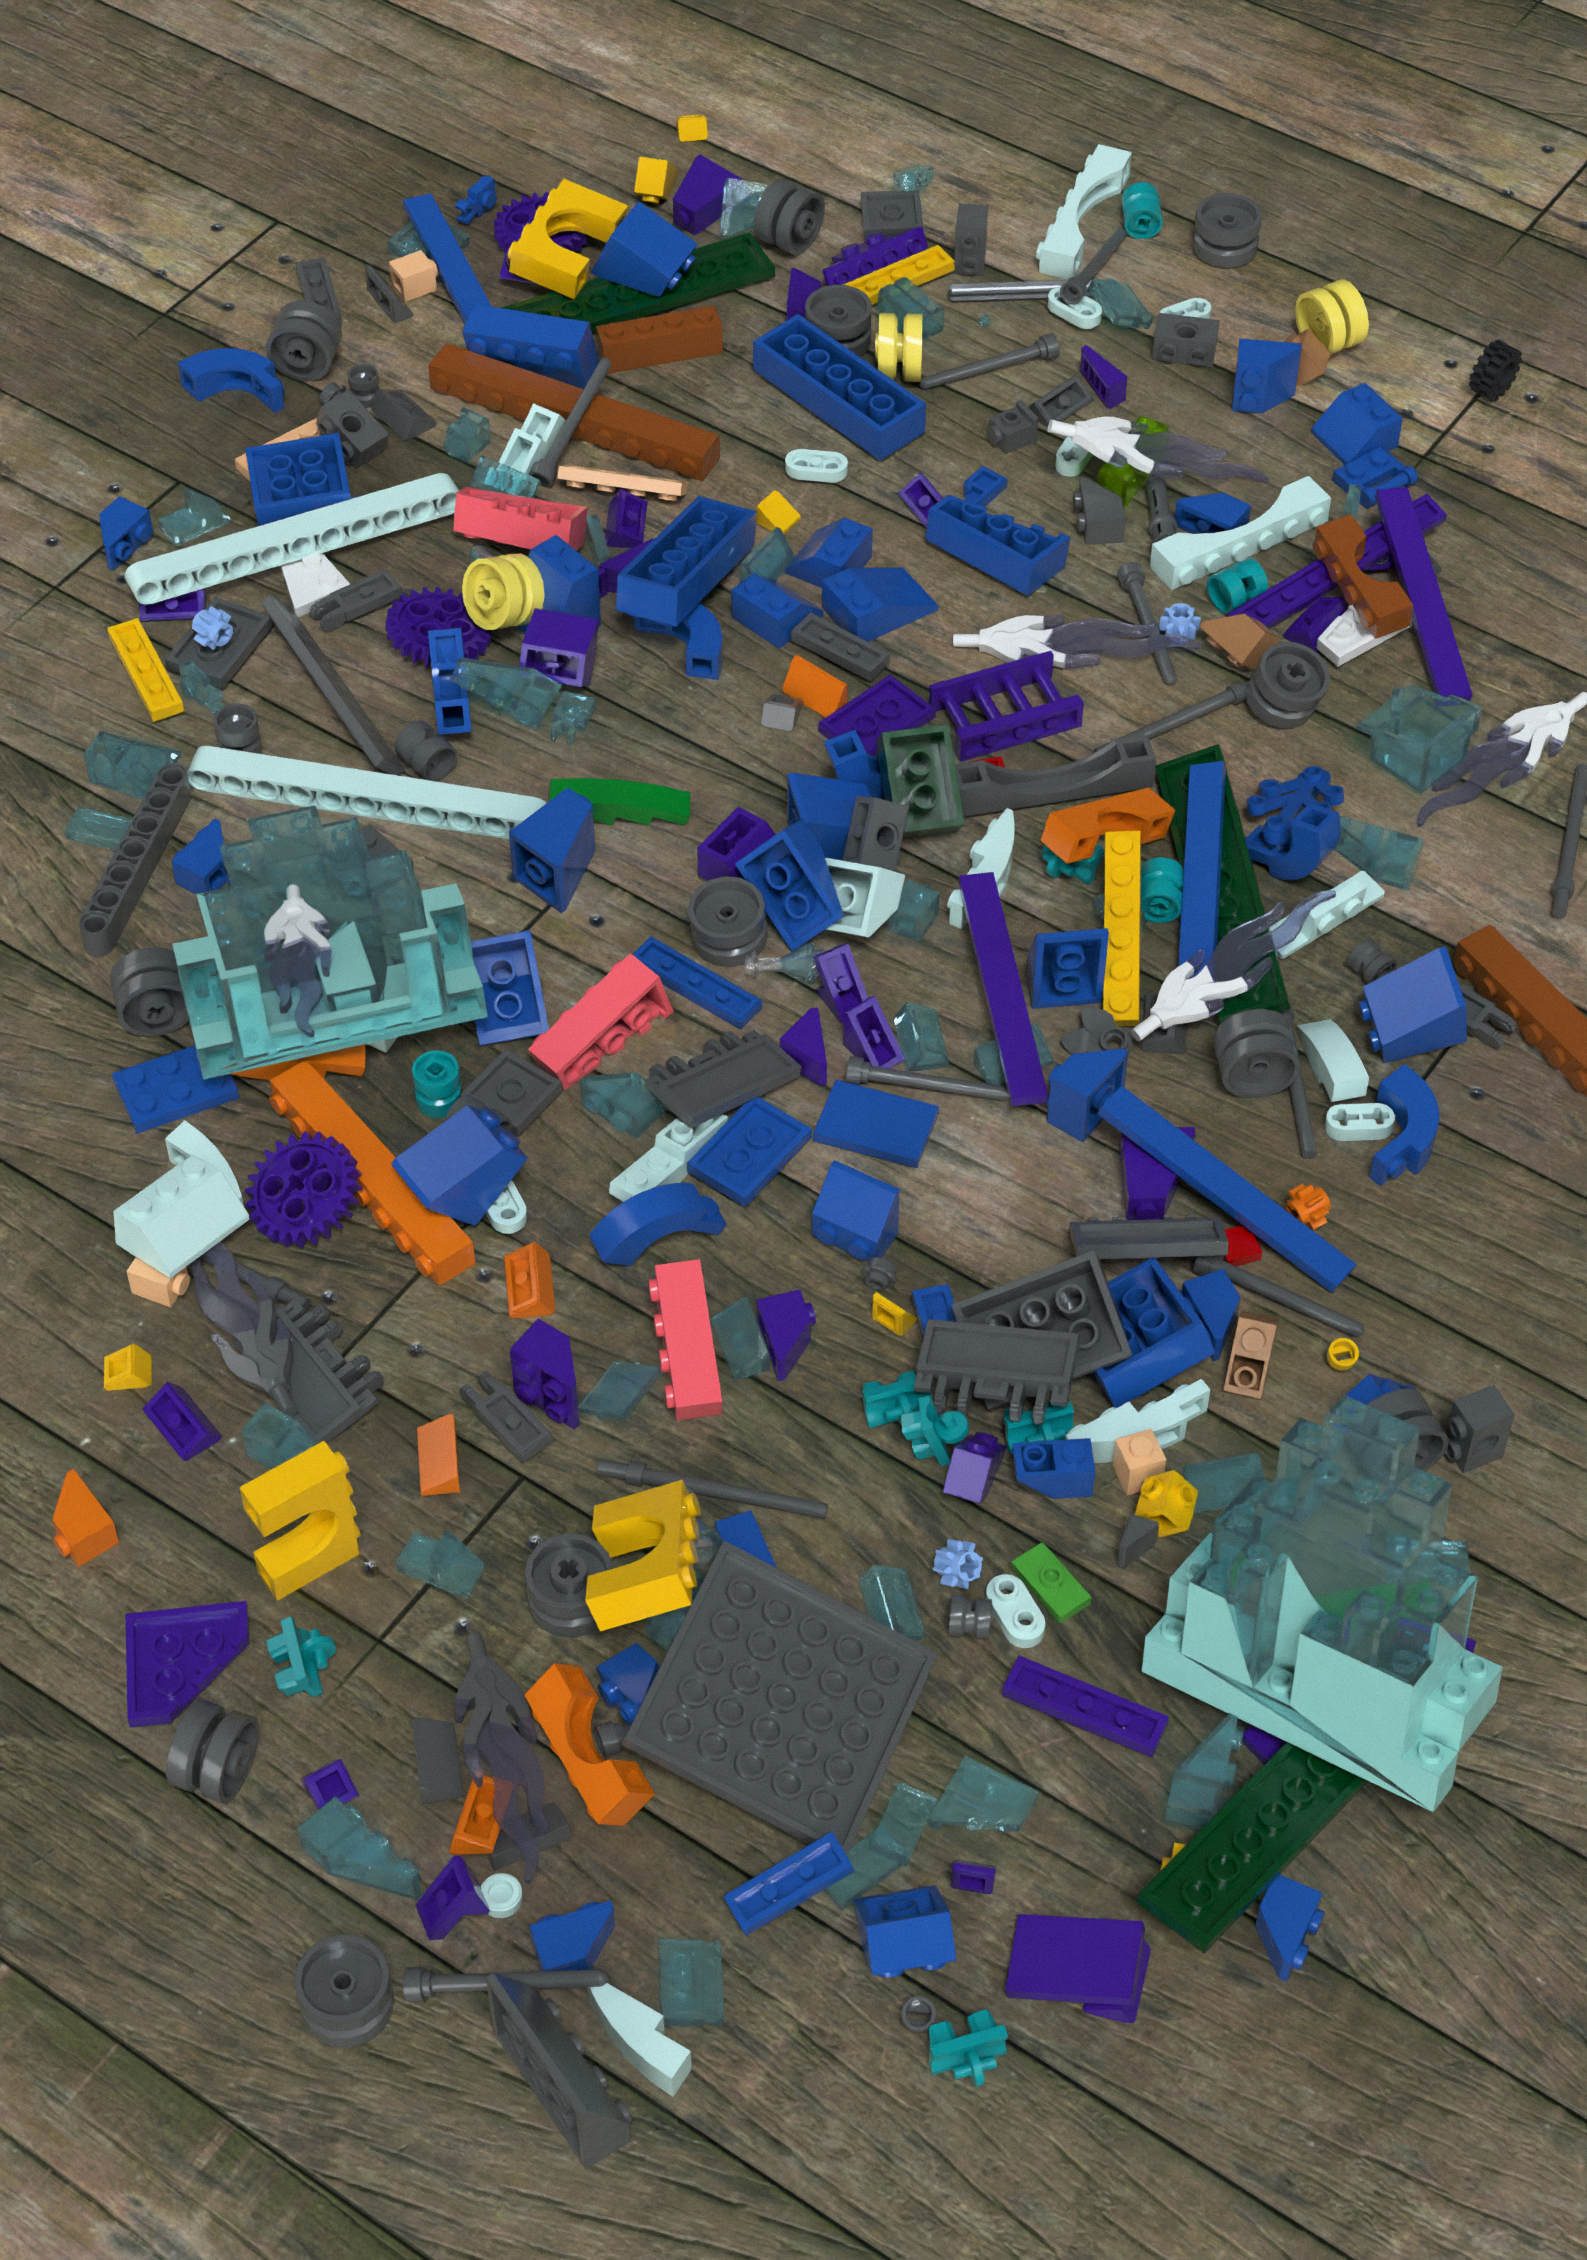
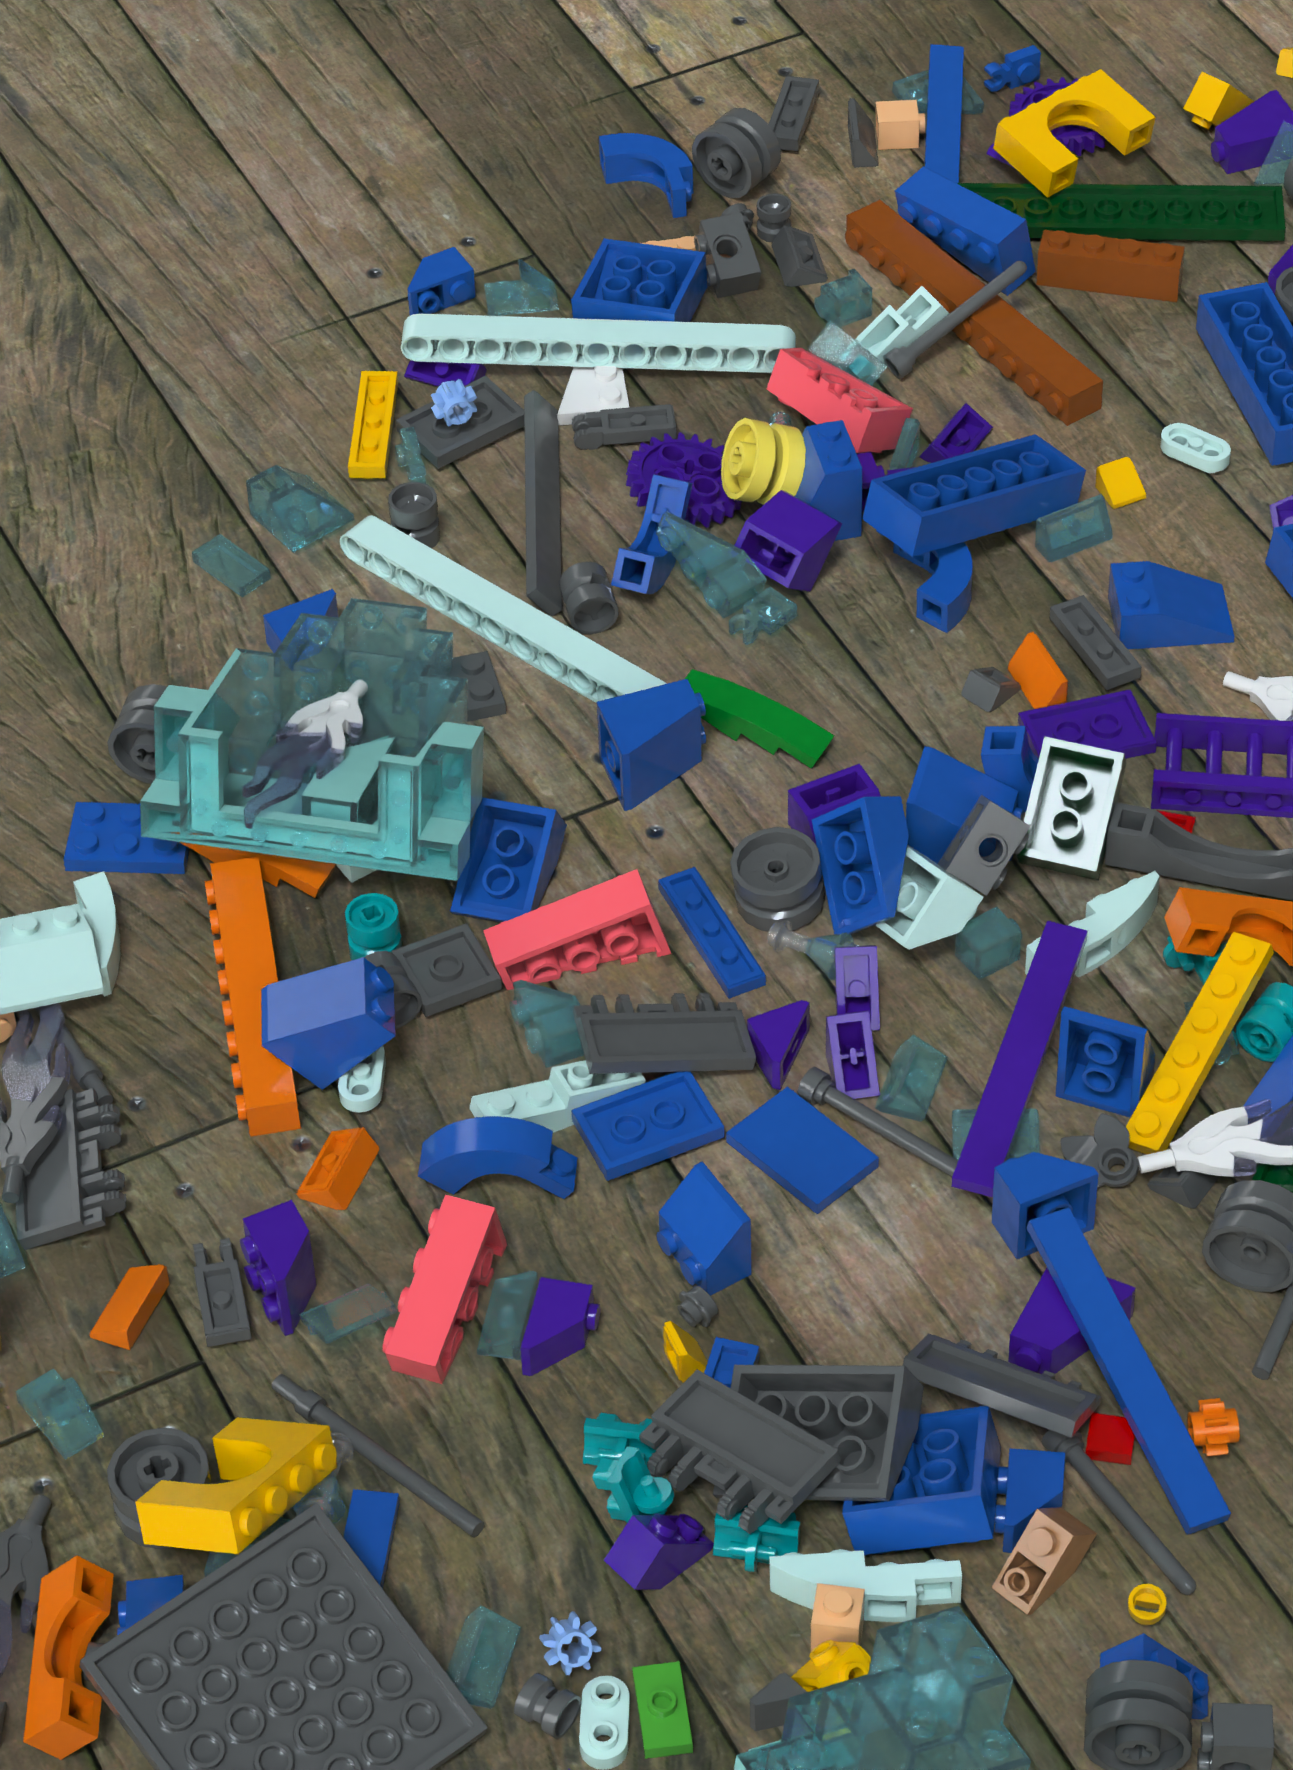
camera: 30 degrees right, 5 degrees down
dark grey beam [78,763,192,957] -> none
dark purple gear [244,1131,362,1248] -> none
light nougat plate [557,464,688,501] -> none
blue slope [591,201,698,297] -> none
blue slope [732,573,824,649] -> none
blue slope [785,517,873,588] -> none
blue slope [1012,1438,1095,1499] -> none

